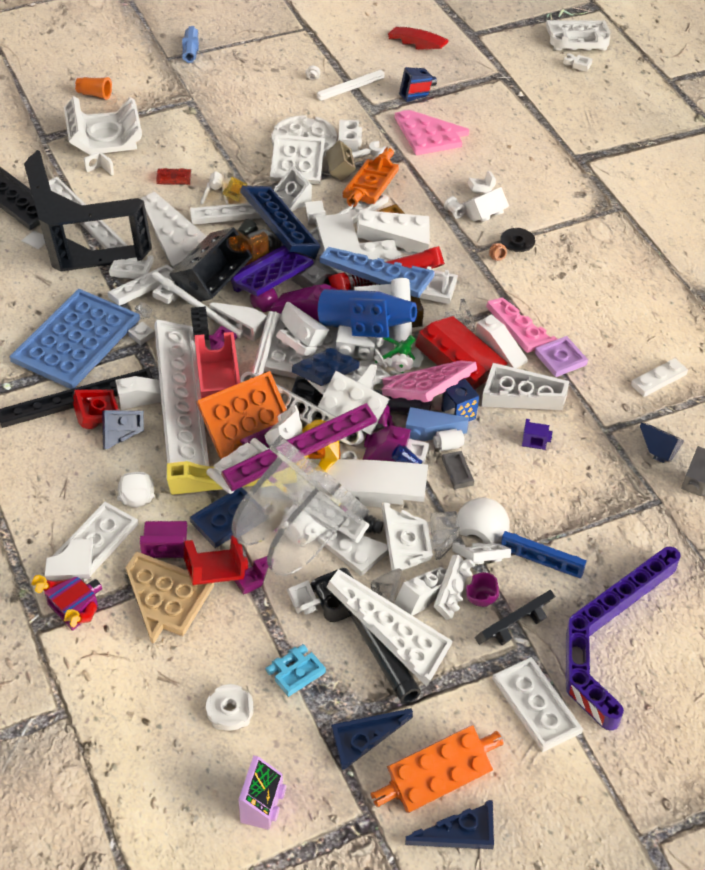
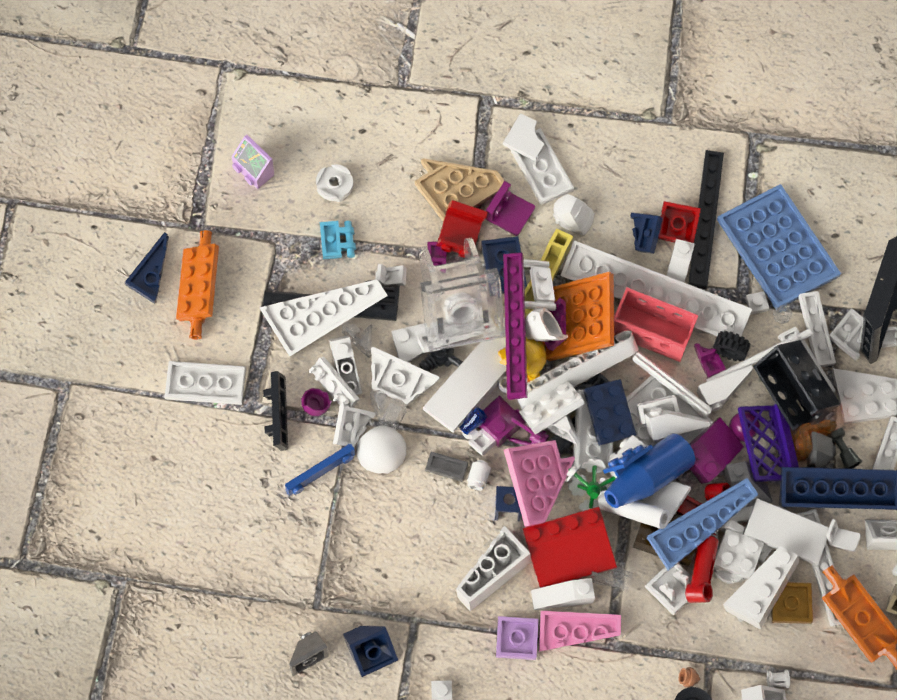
camera: 120 degrees right, 20 degrees up
torso [31,575,102,631] -> none
dark blue wing [331,708,413,770] -> none
medium blue slope [406,407,469,441] -> none
dark purple brick [522,419,553,450] -> none
dark purple beam [566,547,681,731] -> none

